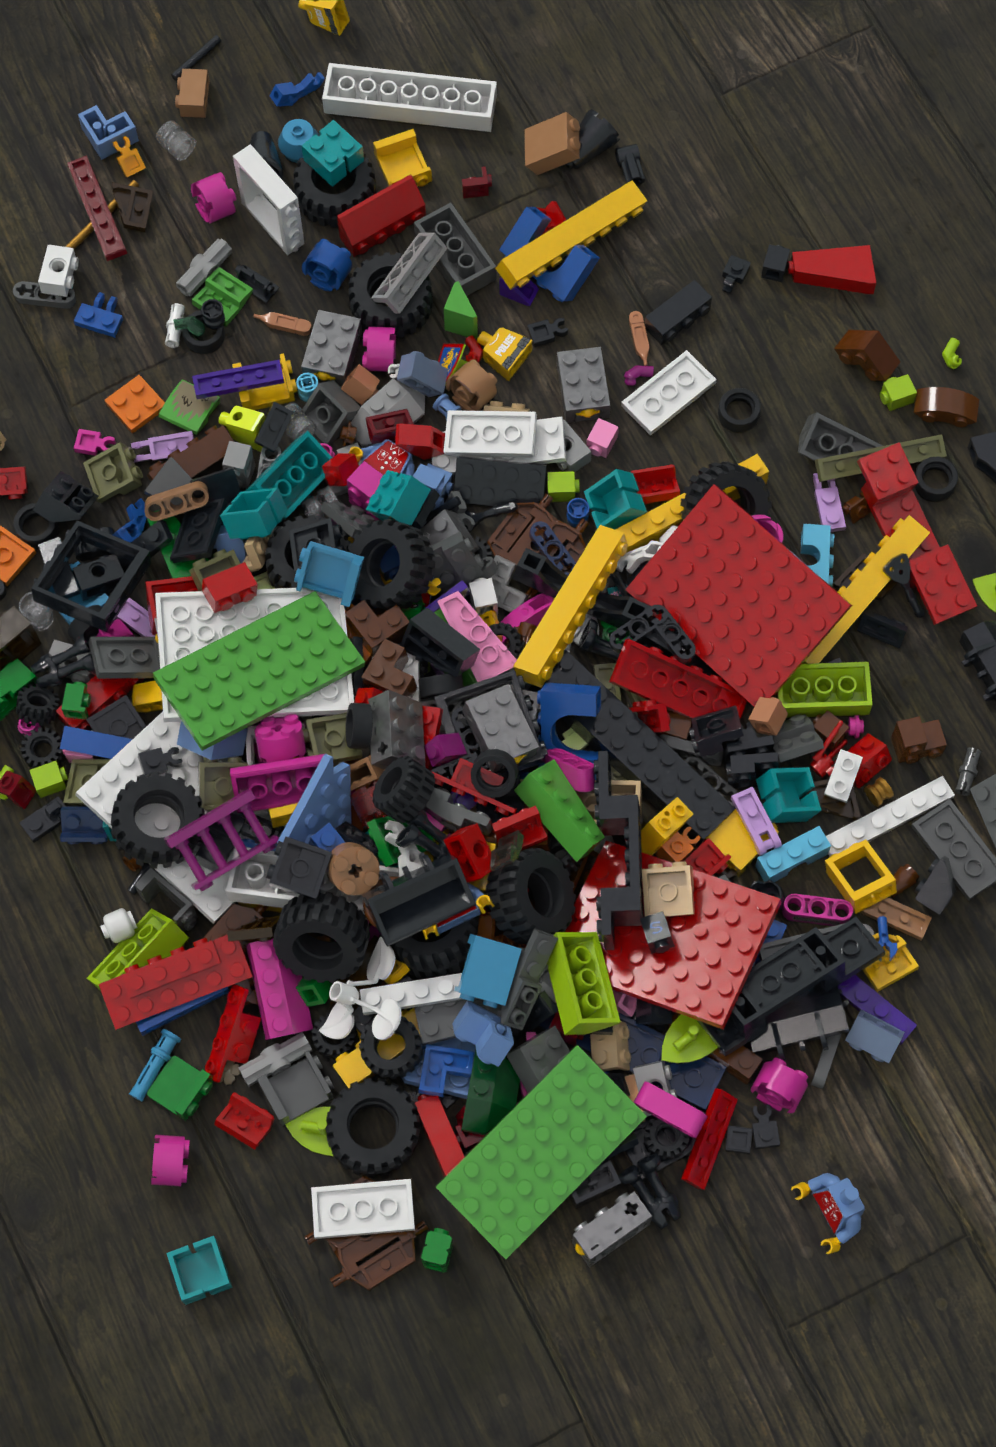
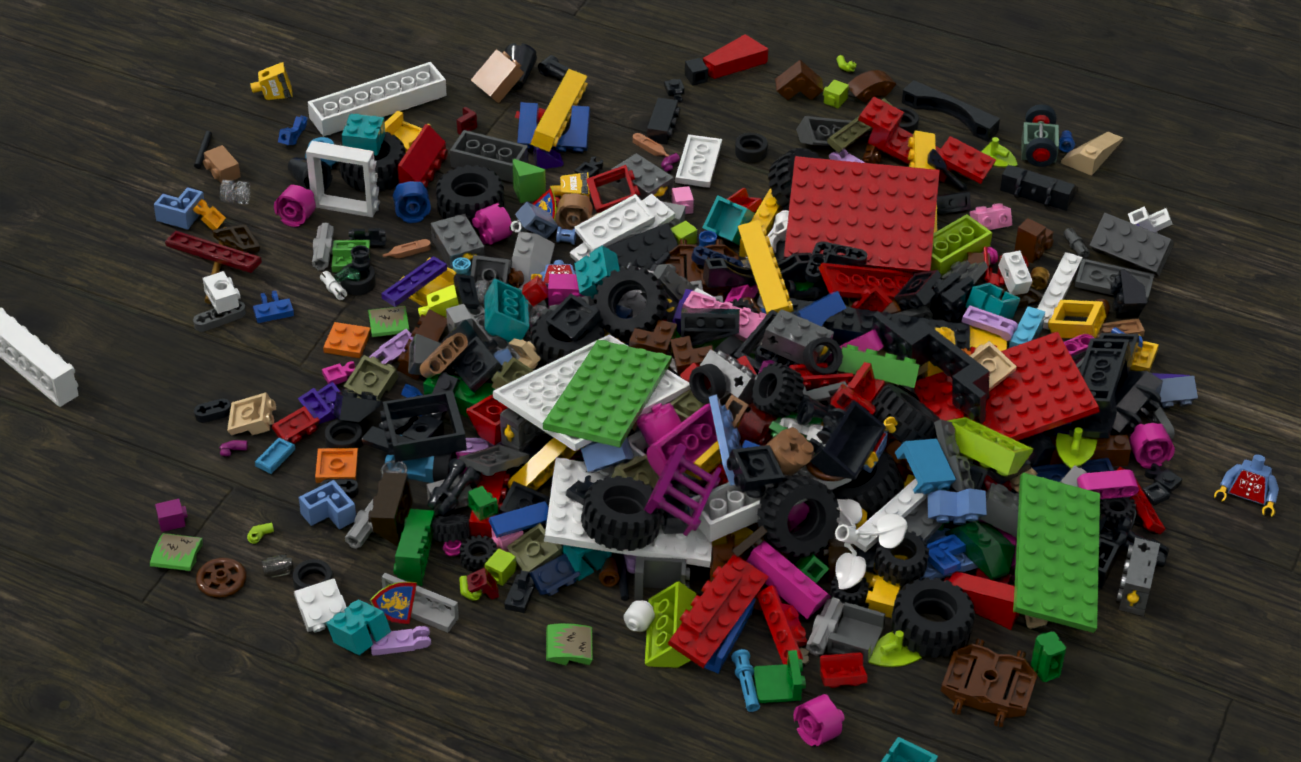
camera: 40 degrees left, 25 degrees down
red brick [202,562,258,613] -> none
teal piece [220,487,288,540] -> none
dark azure panel [294,541,364,607] -> none
white plate [311,1179,415,1239] -> none
nougat brick [341,364,380,405] -> none
dark red slope [365,409,414,444] -> none
light grey fence [371,233,447,314] -> none
red slope [395,424,445,460] -> none
clear smoke slope [490,830,524,872] -> none
brick [640,911,675,954] -> none
nougat brick [748,697,788,736] -> none
none -> dark purple slope [298,381,340,424]
none -> slope [546,624,592,665]
none -> red window [586,165,640,213]
none -> bright pink bracket [970,203,1012,230]

